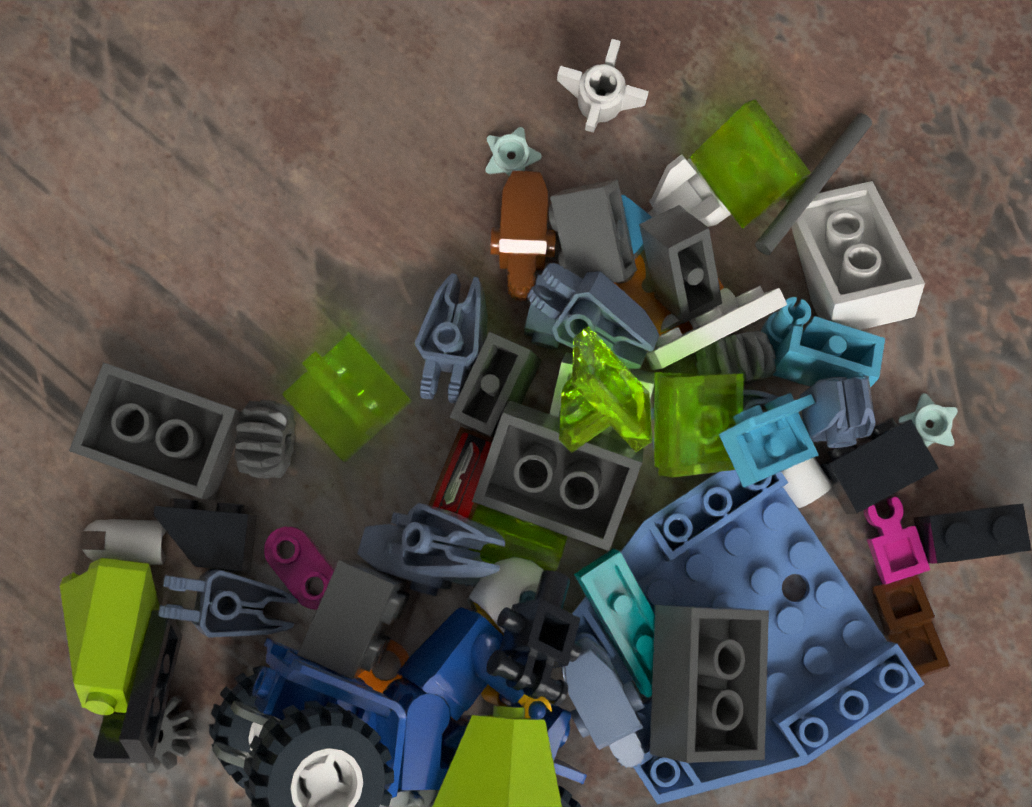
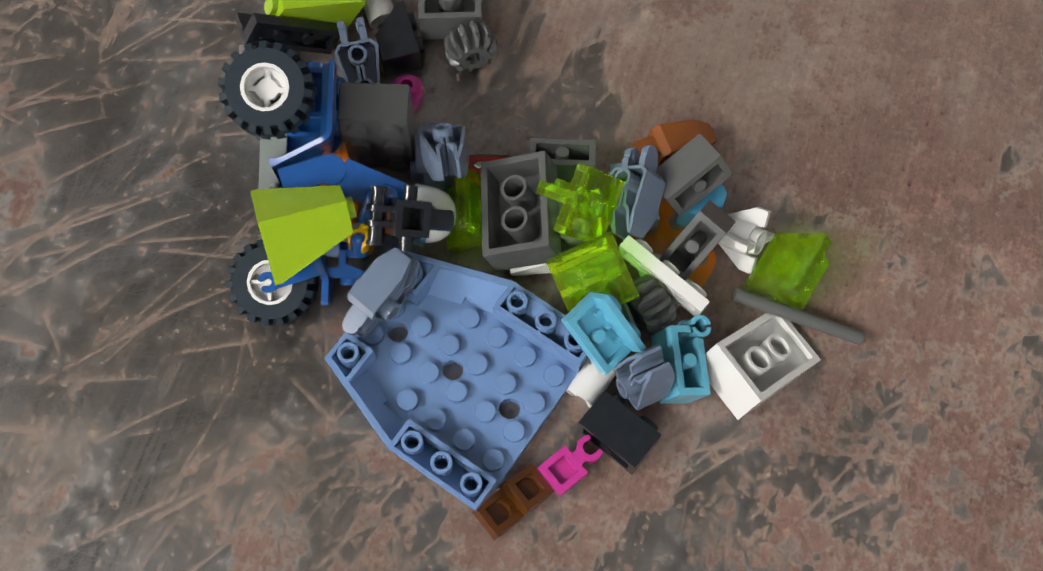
camera: 65 degrees right, 15 degrees down
clear neon green bracket [282,333,412,462] -> none
sand blue hinge [415,273,488,404] -> none
light aqua plate [485,127,542,176] -> none
white brick [557,39,649,133] -> none
teal plate [574,548,655,698] -> none
dark grey brick [650,605,769,763] -> none
light aqua plate [899,393,958,447] -> none
black brick [914,503,1032,564] -> none

